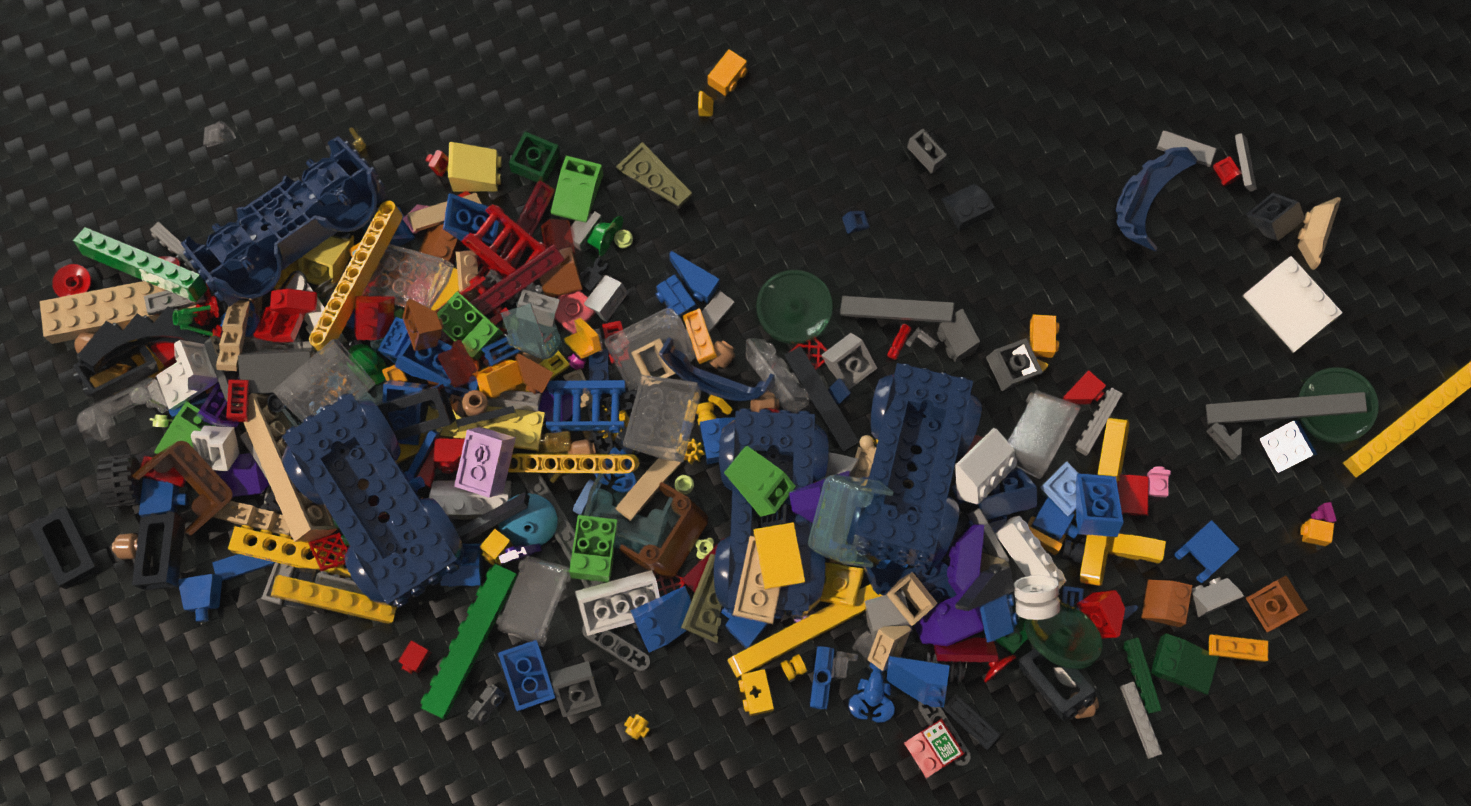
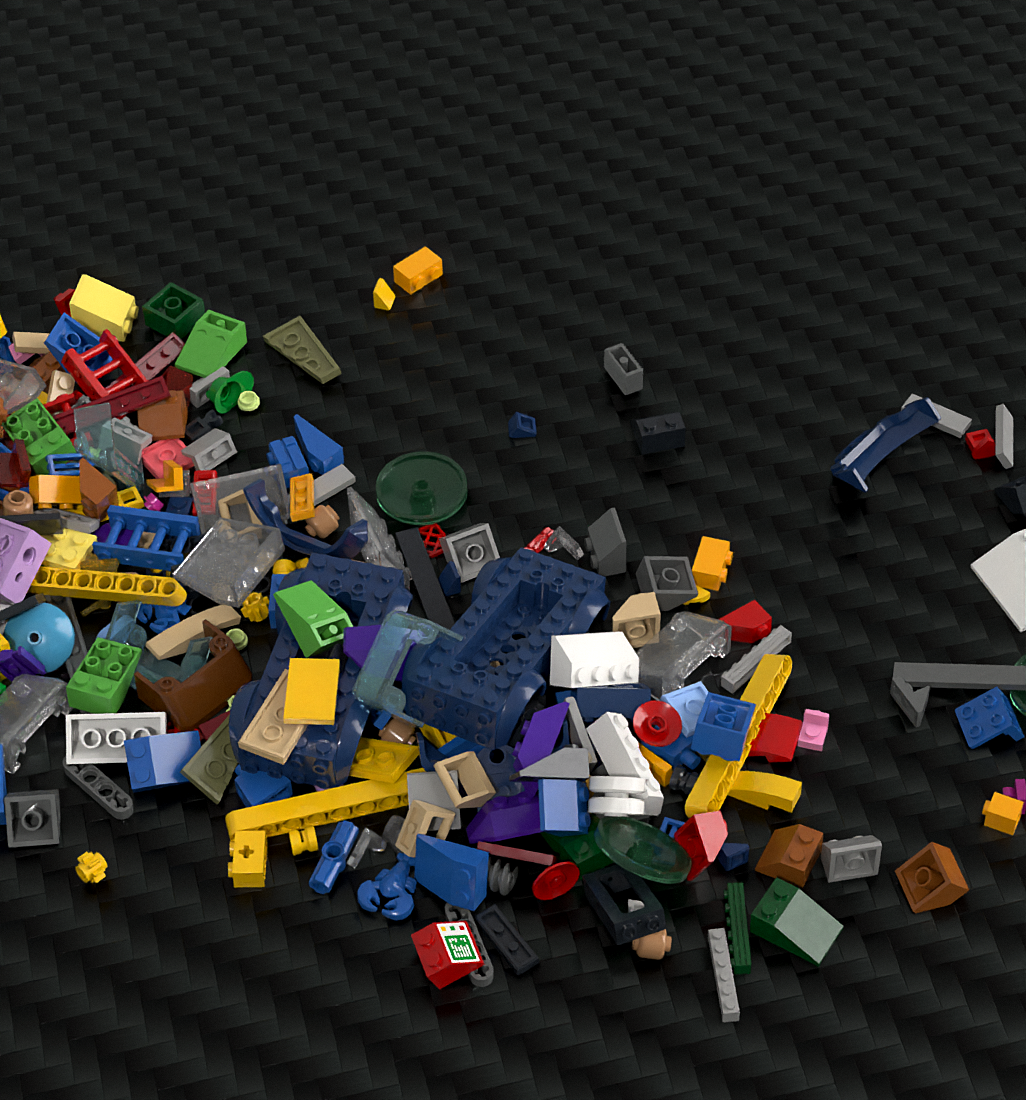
camera: 15 degrees right, 25 degrees down
dark grey tile [840,296,955,323] -> none
blue flag [1174,520,1239,583] -> none
light orange tile [1209,635,1268,662] -> none
none -> tan slope [612,592,660,648]
none -> red dish [633,701,682,747]

